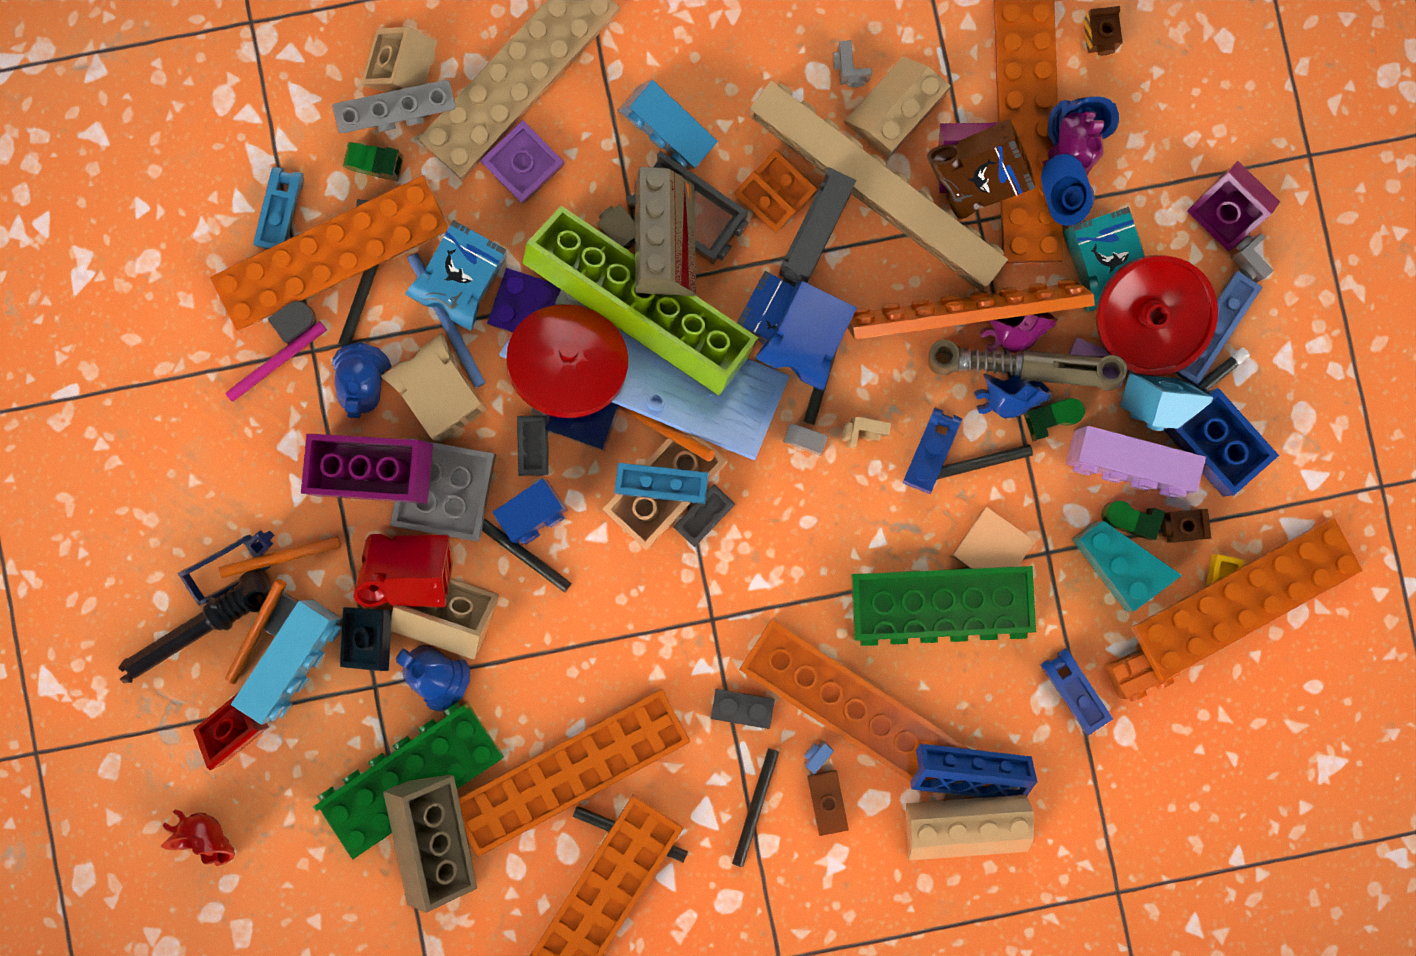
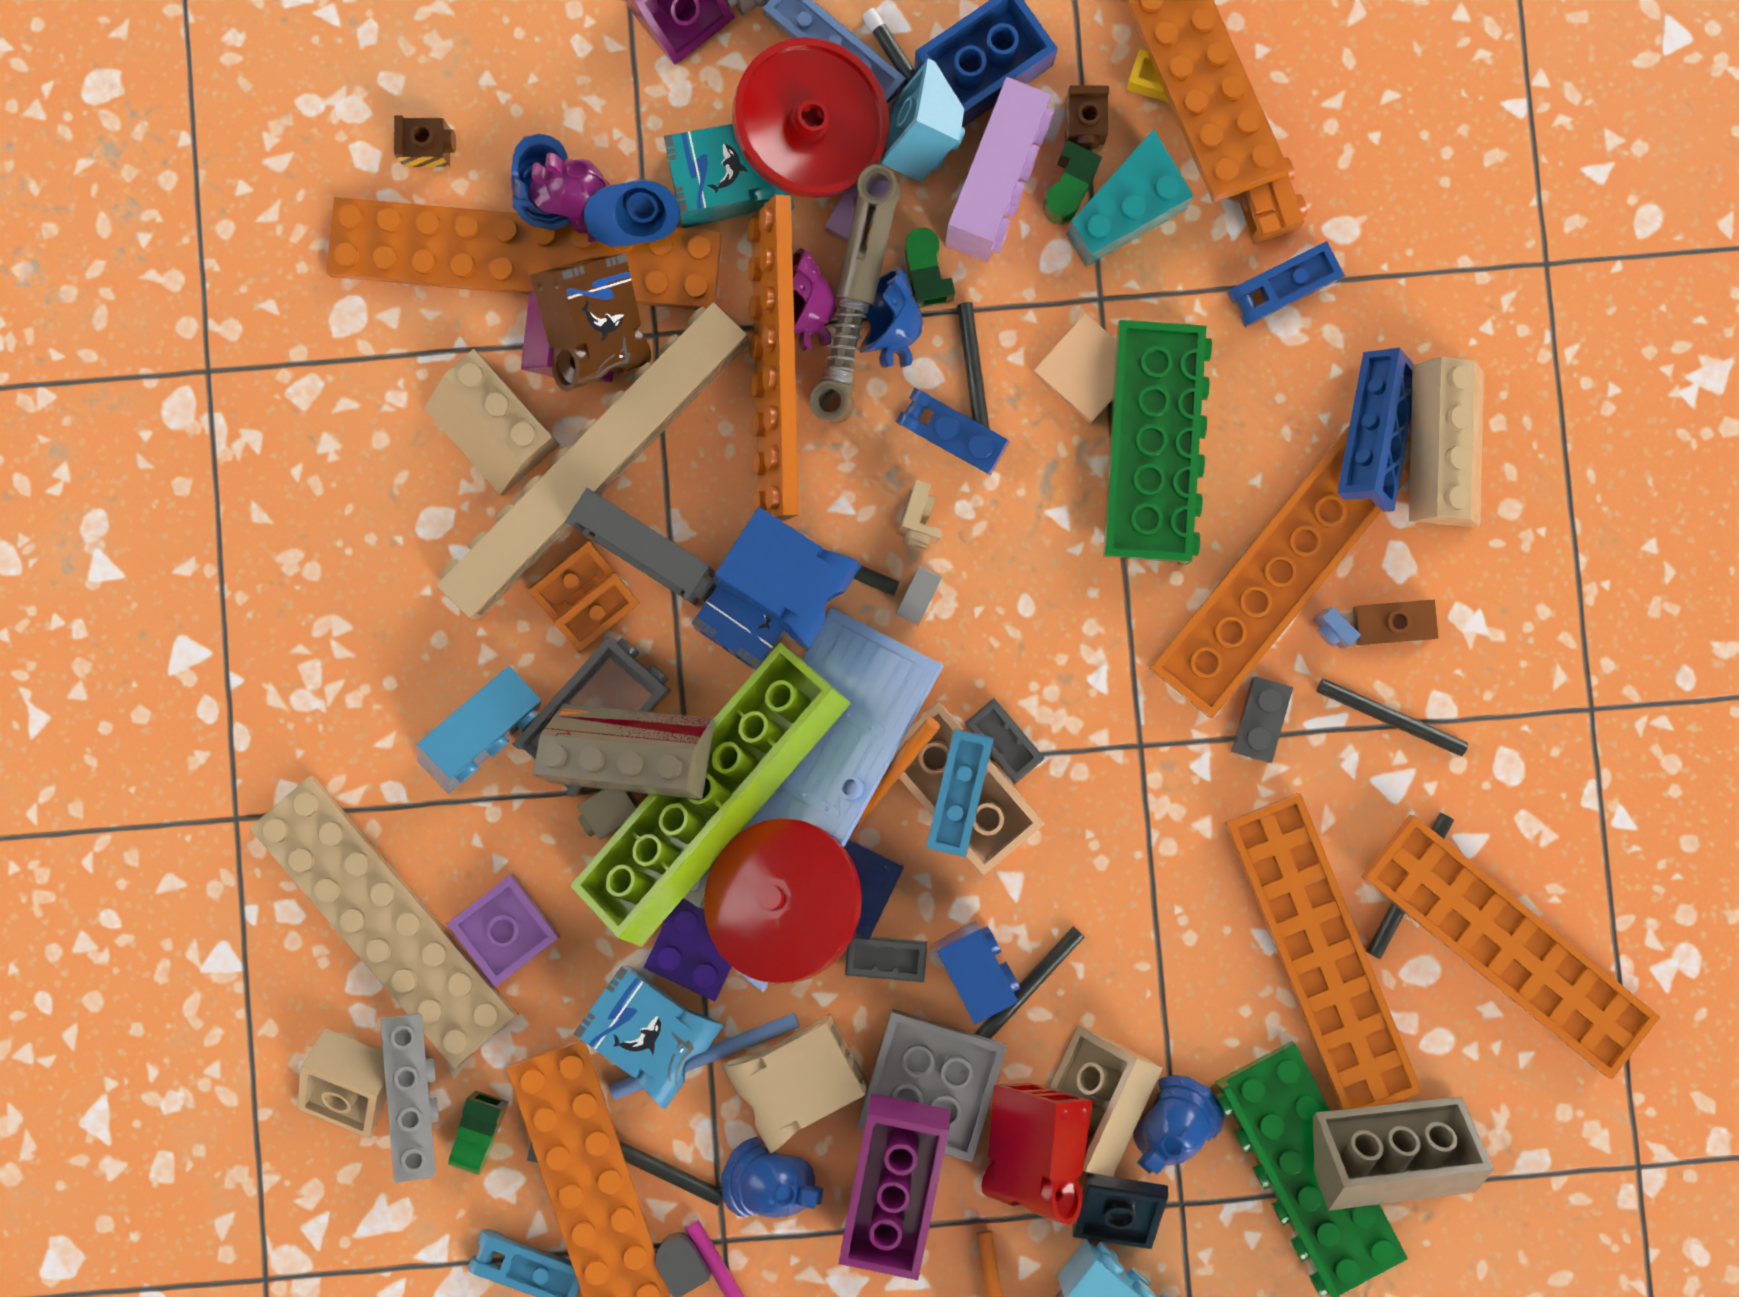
camera: 80 degrees left, 0 degrees up
light grey bracket [833,40,872,88] -> none

